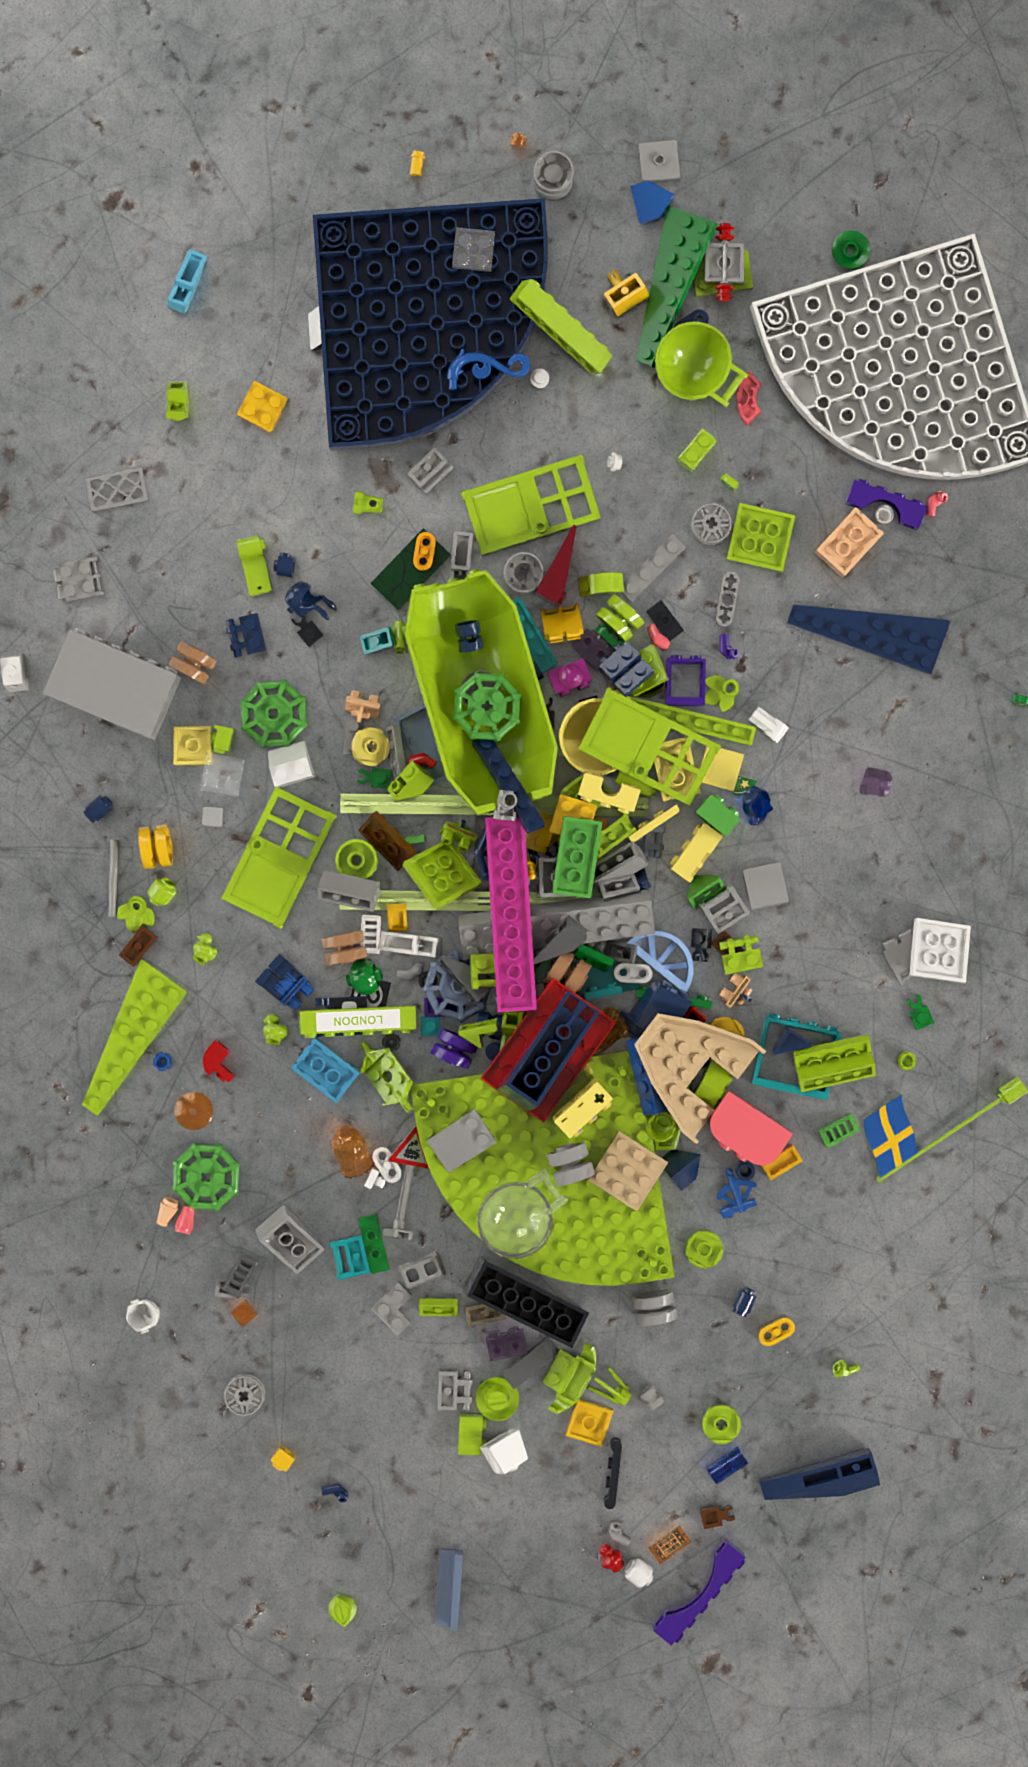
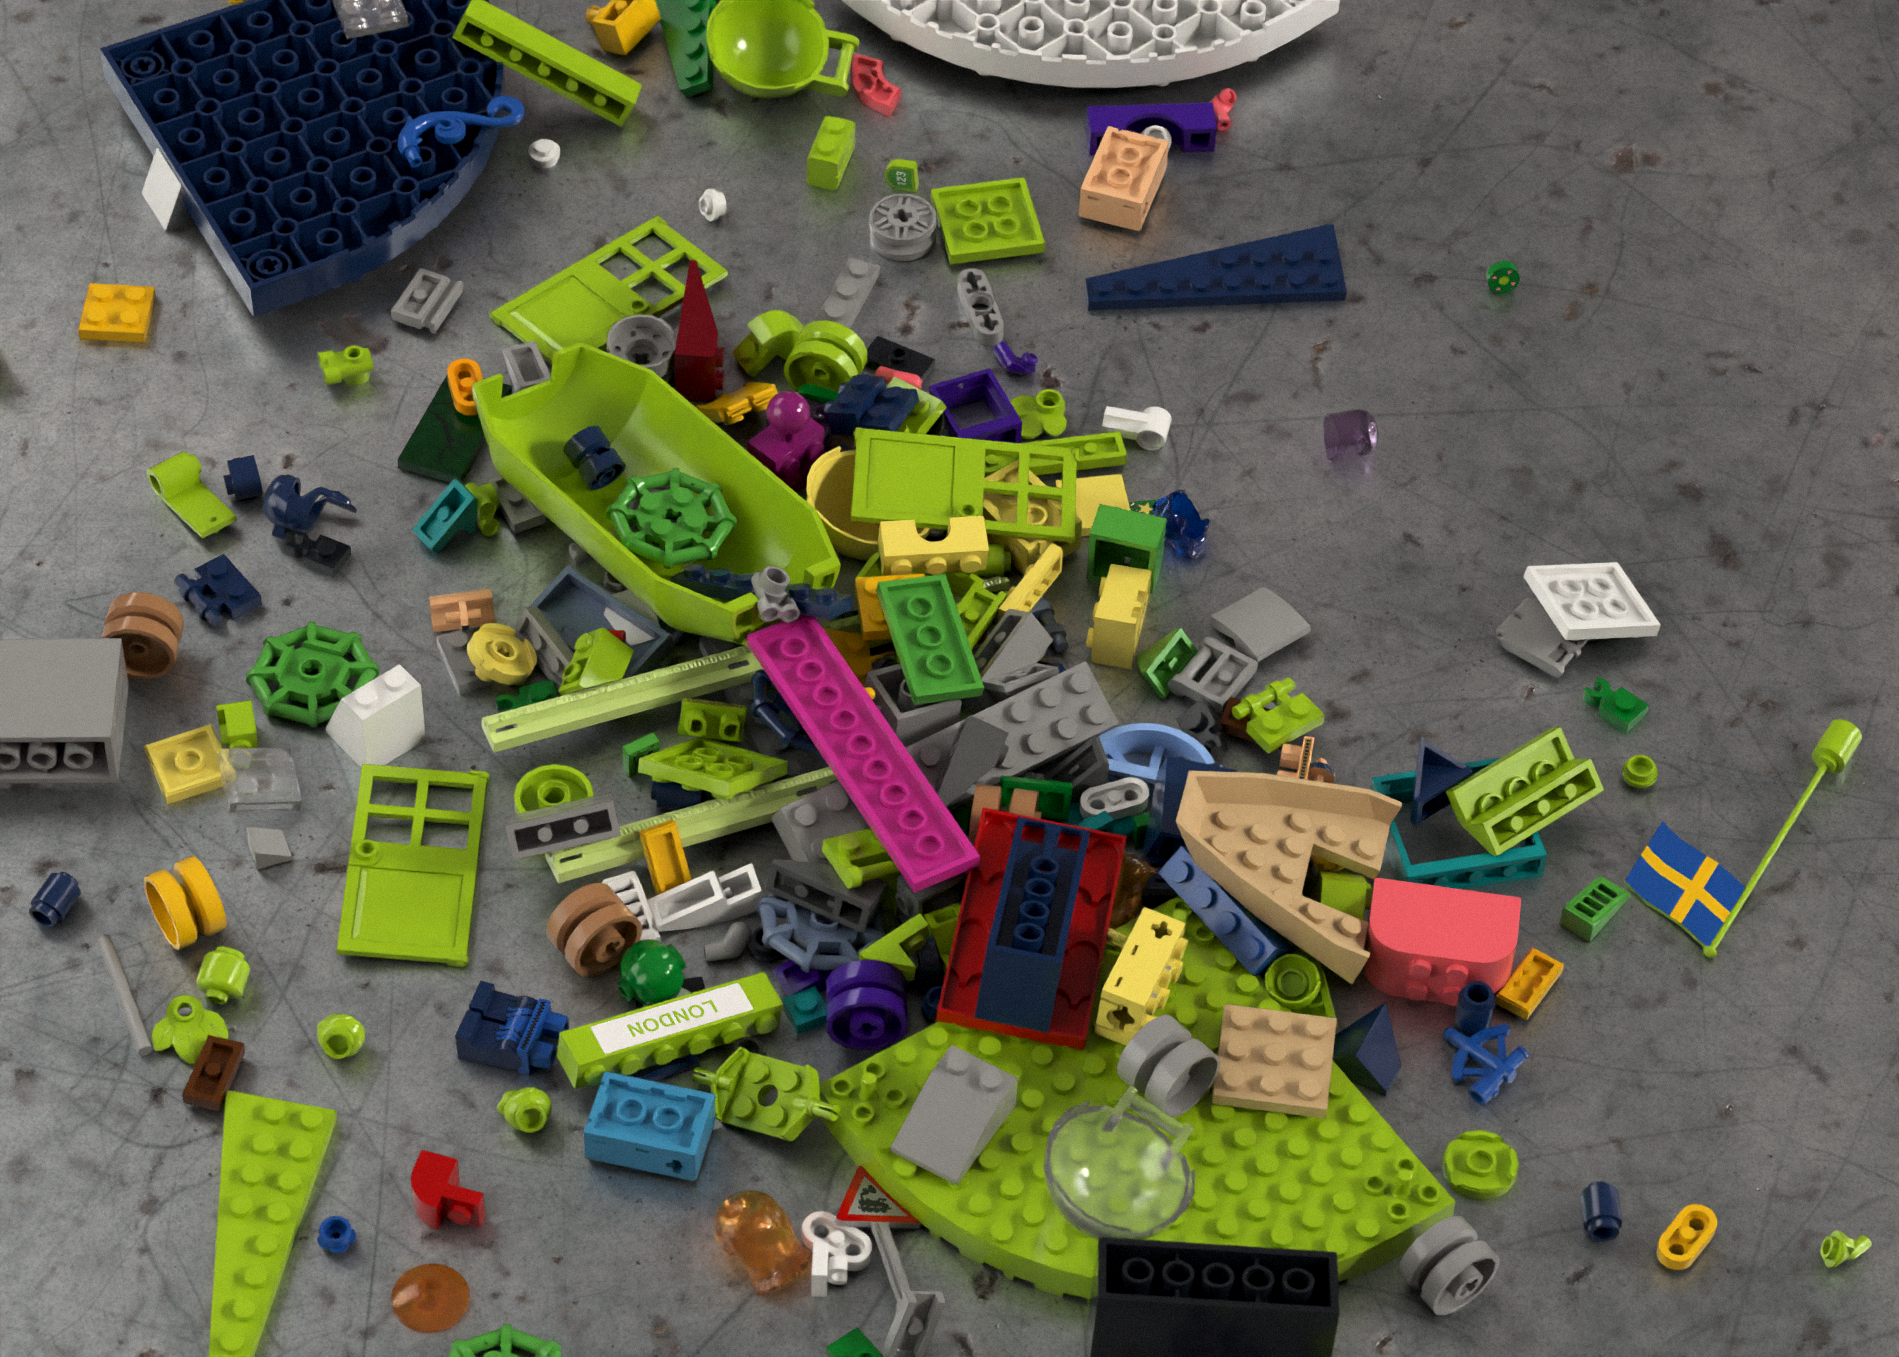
camera: 25 degrees left, 40 degrees down
reddish brown plate [358,810,417,871] -> none

